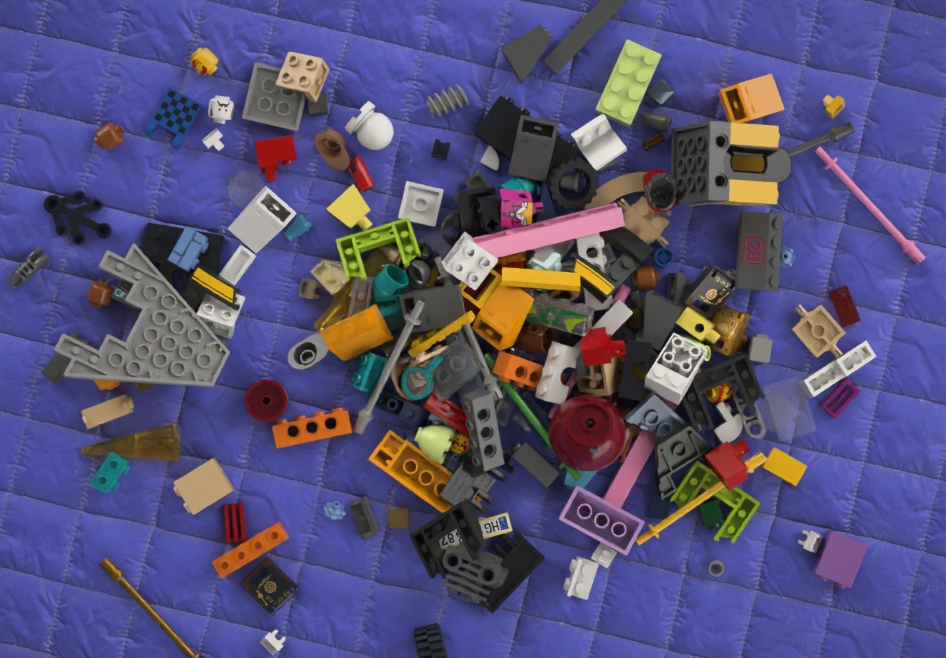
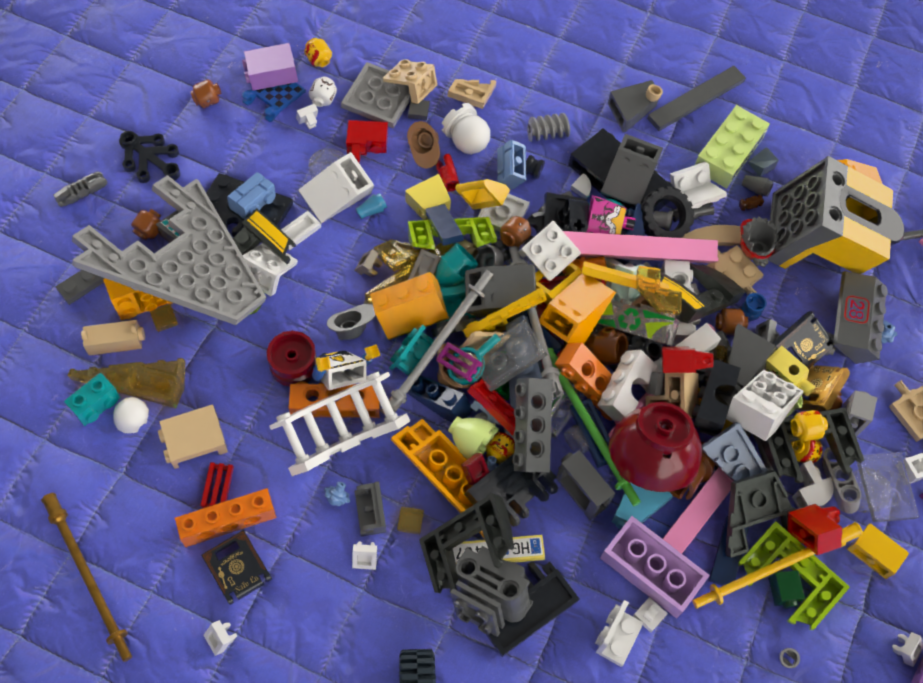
camera: 10 degrees right, 25 degrees down
none -> white hair [113,397,149,433]
none -> brick [242,43,298,90]
none -> white fence [269,372,410,476]
none -> torso [312,344,380,390]
none -> white tile [352,542,377,570]
none -> dark blue tile [425,204,464,246]
none -> magenta tile [436,342,483,382]
none -> tan wing [447,79,497,109]
none -> yellow tile [455,179,510,210]
none -> dark red tile [461,453,490,485]
none -> medium blue brick [497,140,526,189]
none -> dark orange head [500,216,531,247]
none -> clear yellow tile [636,266,682,315]
none -> tan hinge [646,84,663,102]
none -> yellow head [791,410,828,441]

